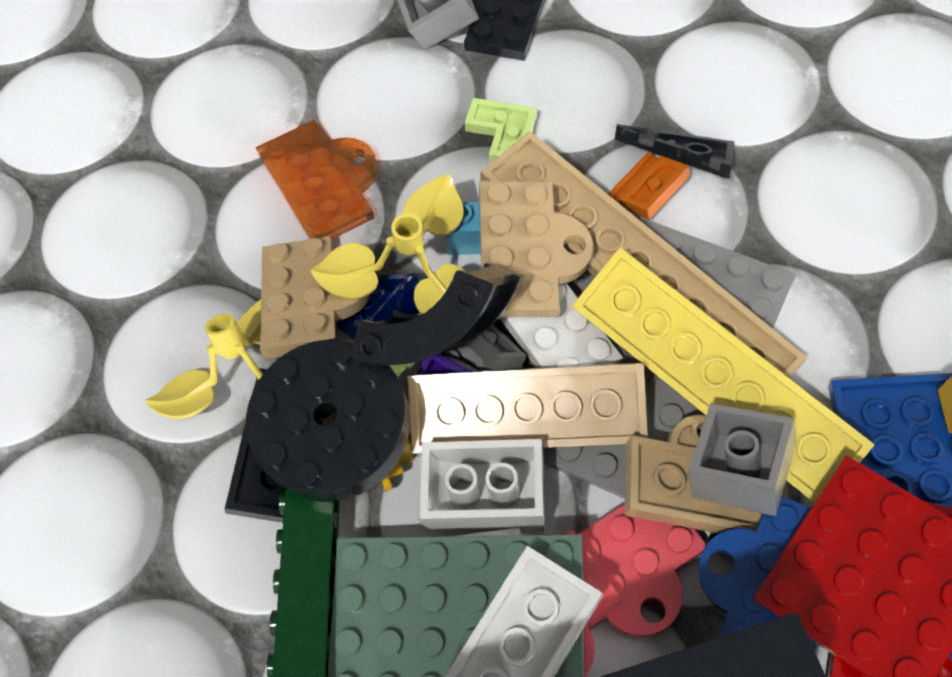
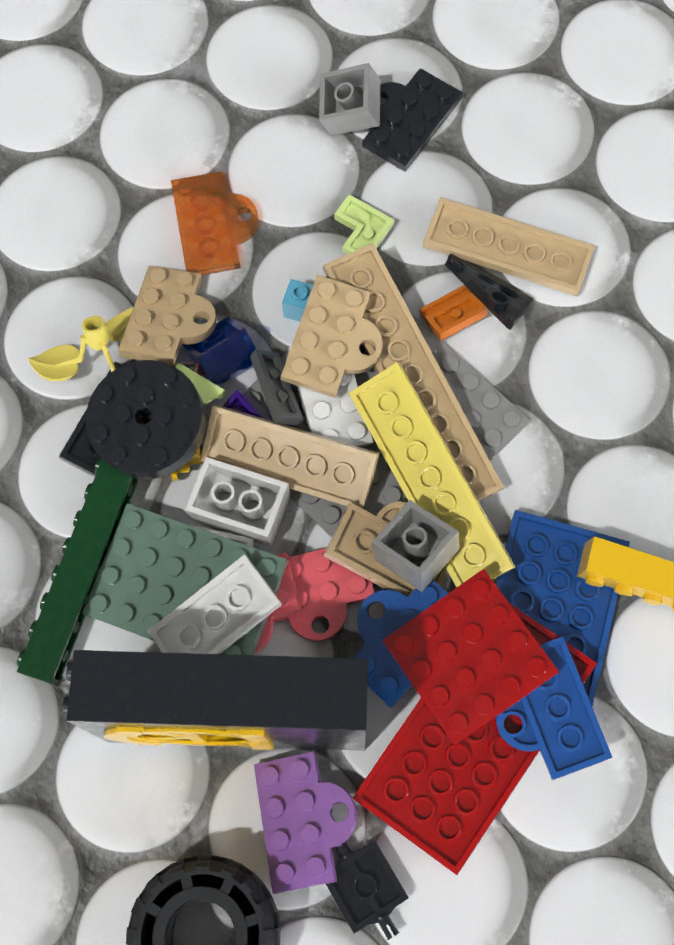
camera: 15 degrees right, 10 degrees up
light yellow plant [311,174,465,313] -> none
black fence [350,262,525,365] -> none
none -> tan plate [423,197,595,297]

